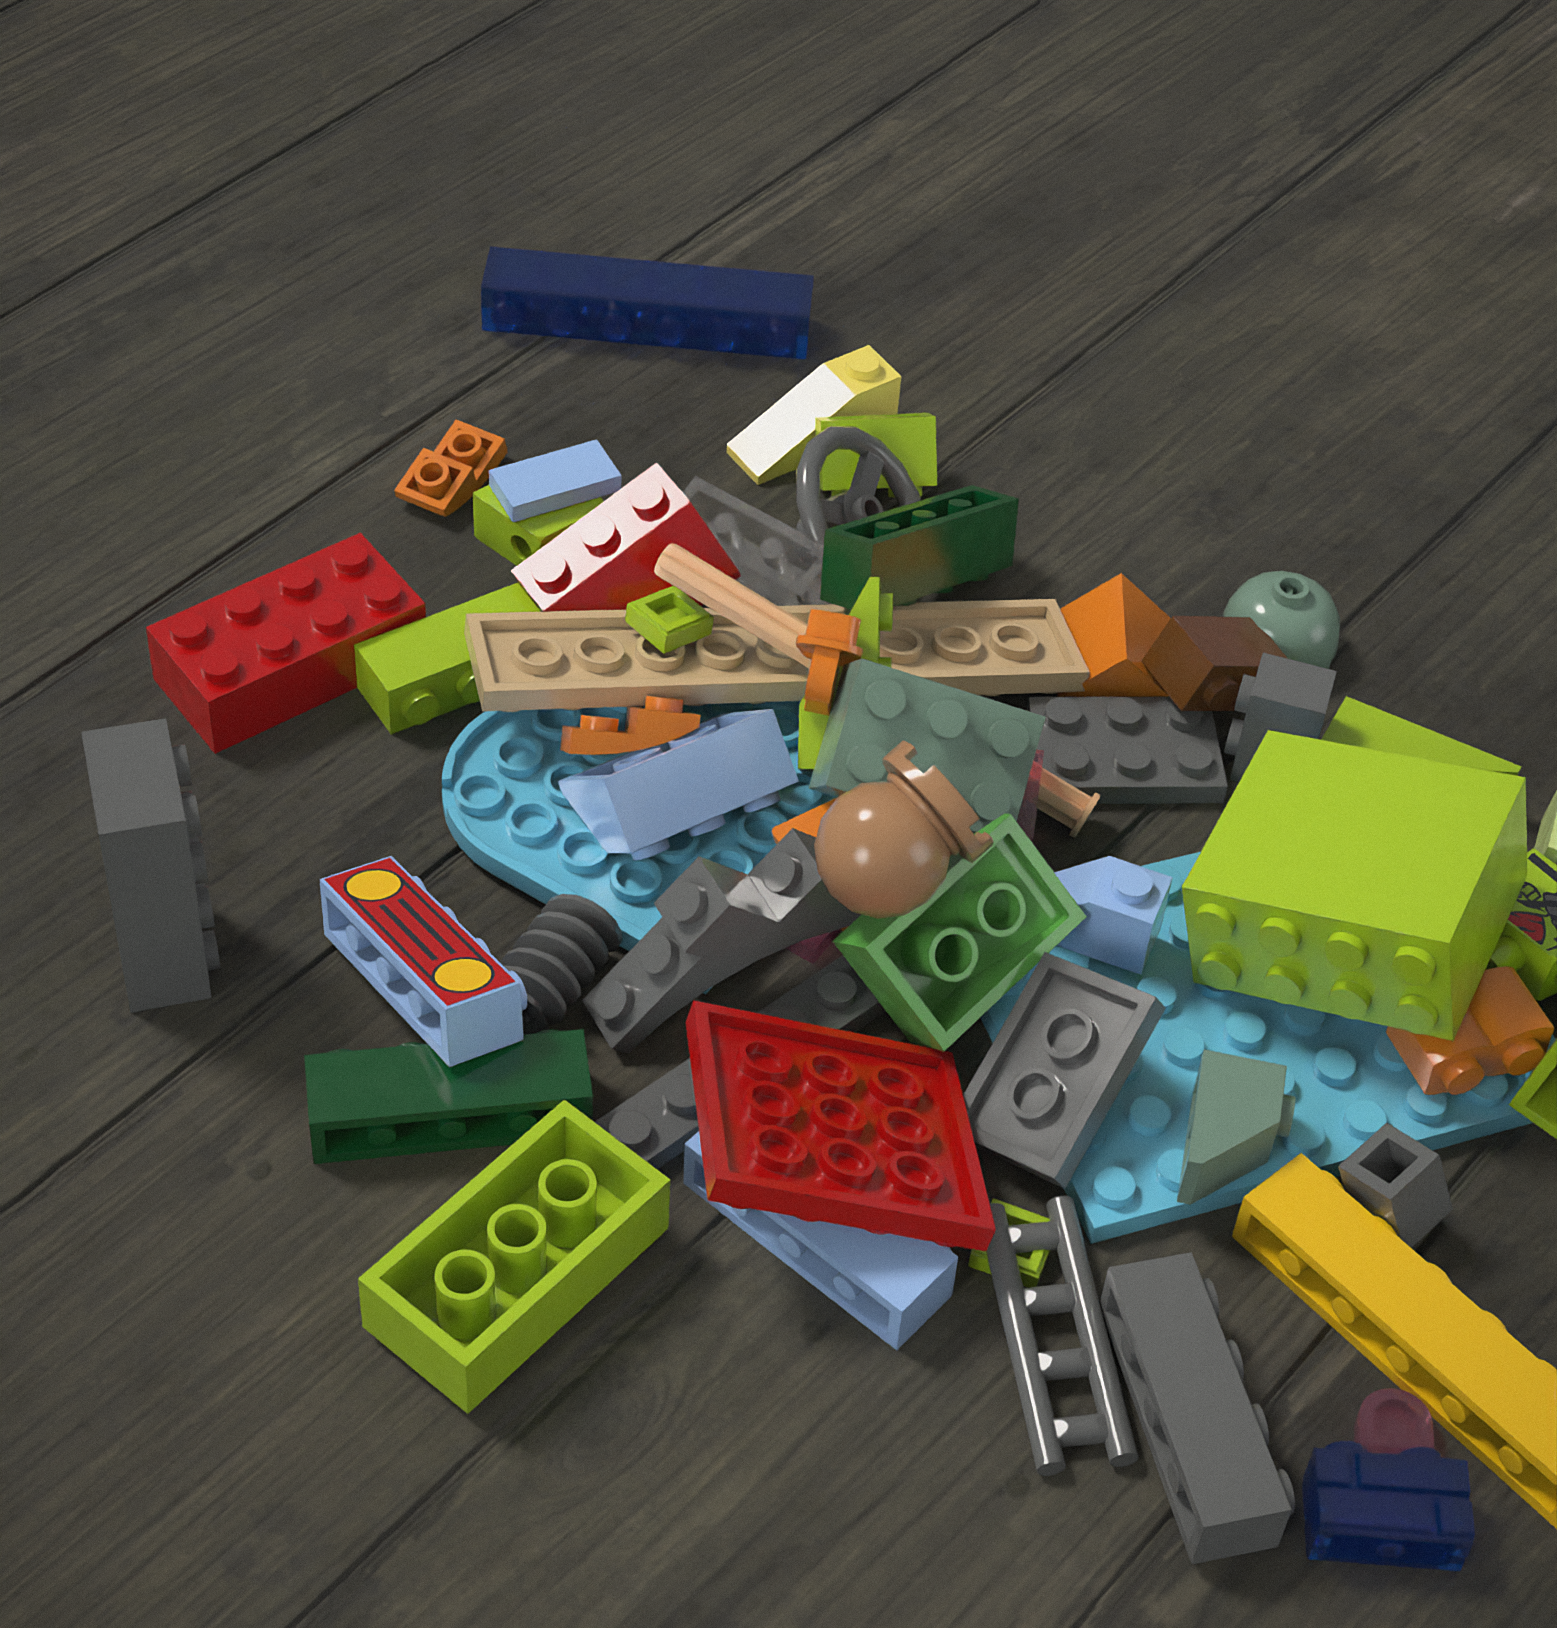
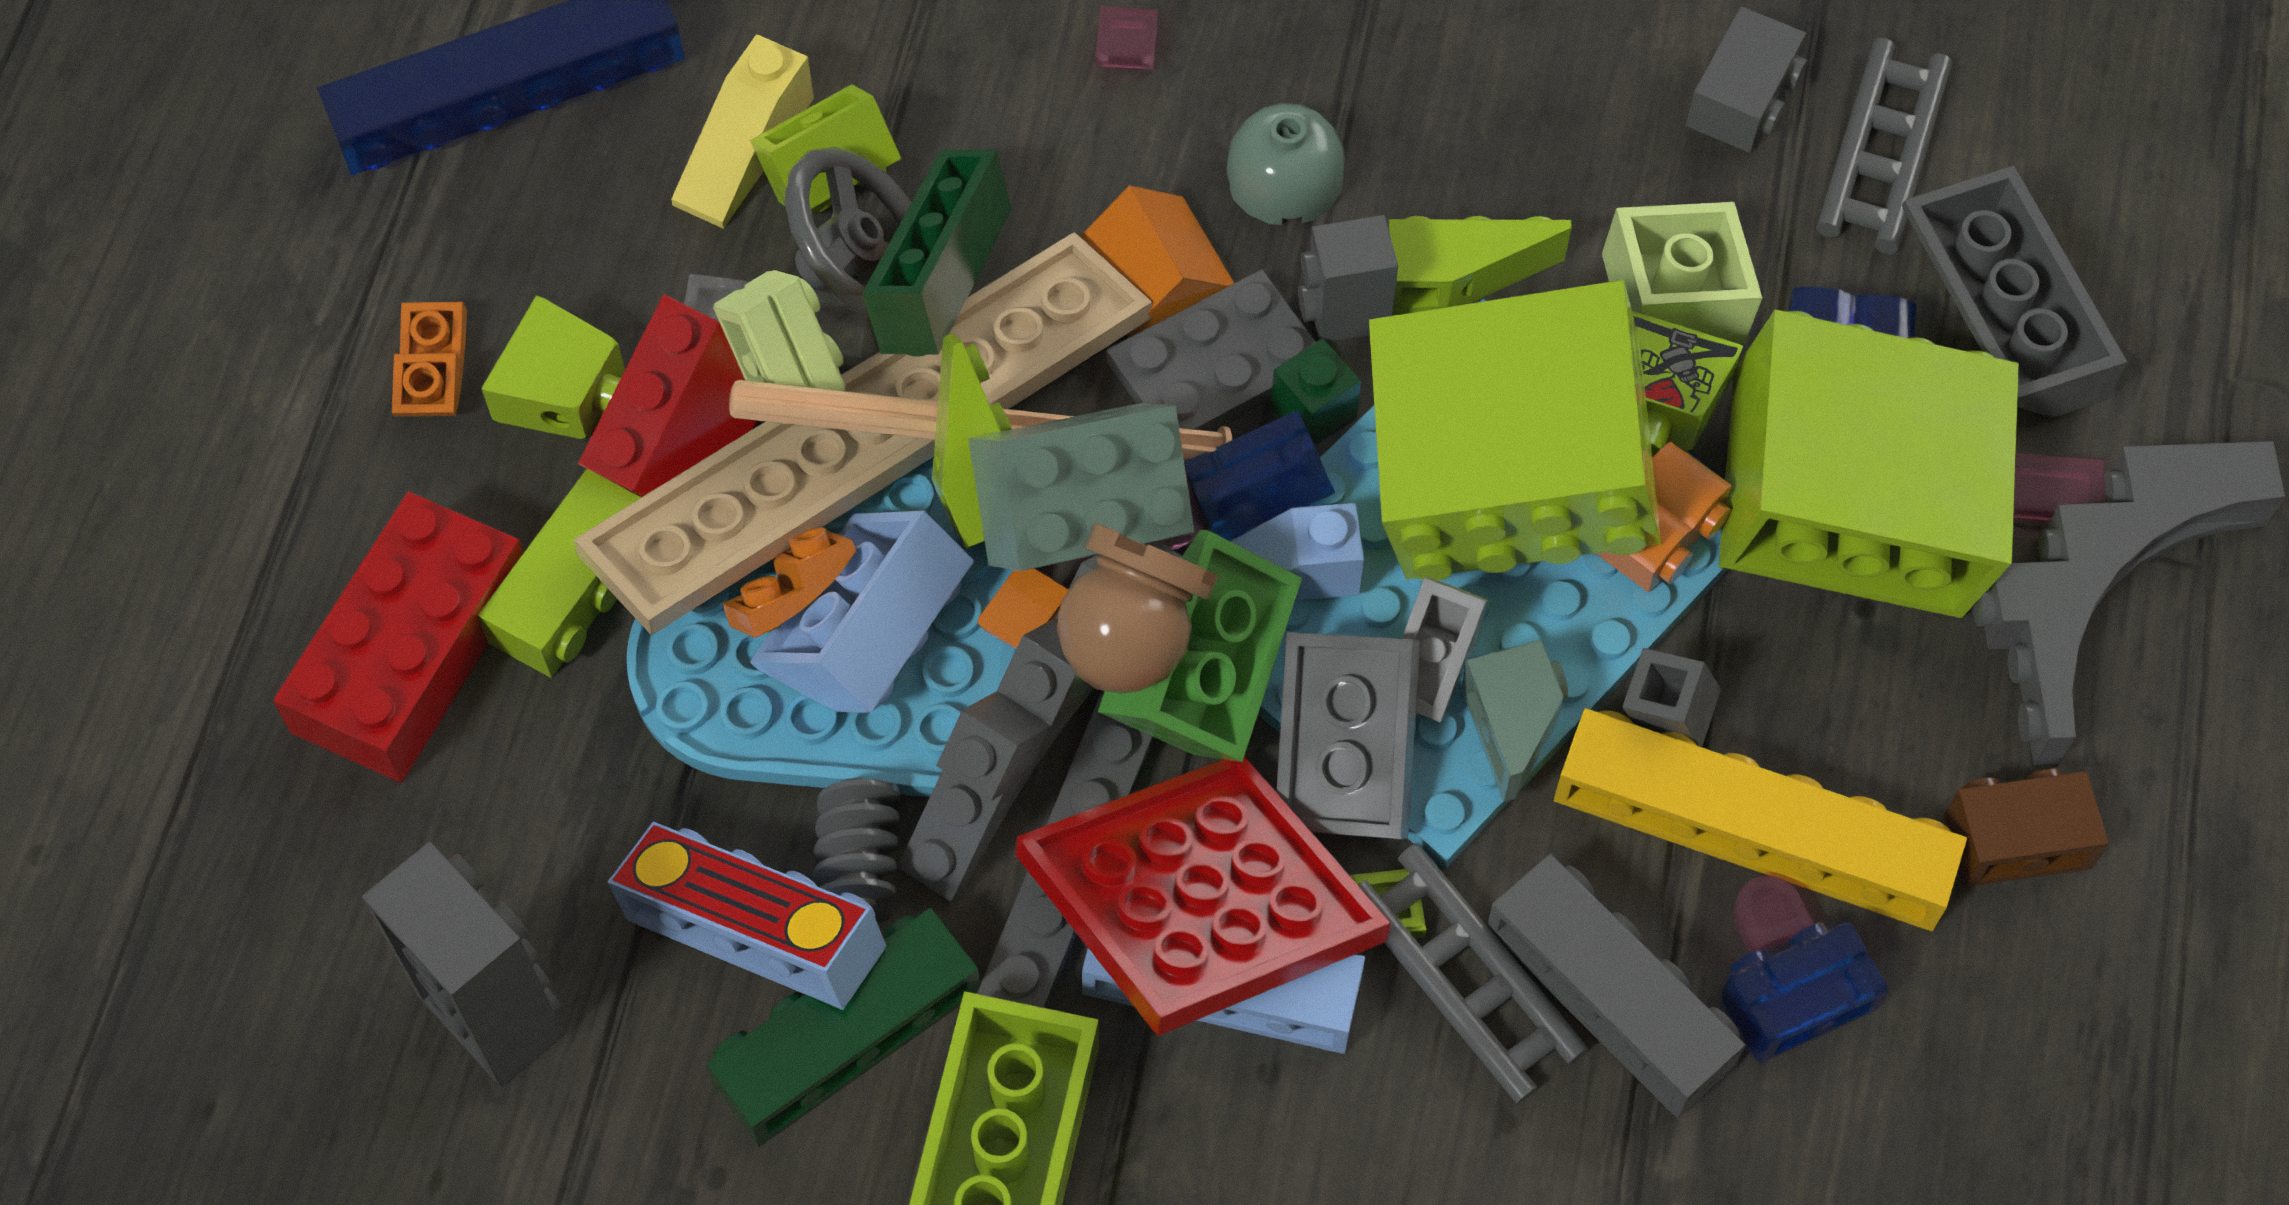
camera: 25 degrees left, 15 degrees up
light blue tile [489,439,621,522] -> none
lime tile [625,586,714,654] -> none
orange piece [795,609,863,716] -> none
reddish brown brick [1142,616,1288,711] -> none
none -> yellowish green brick [713,270,846,424]
none -> clear pink tile [1096,6,1158,69]
none -> clear blue brick [1184,411,1335,541]
none -> dark green brick [1271,338,1361,450]
none -> light grey slope [1402,576,1488,722]

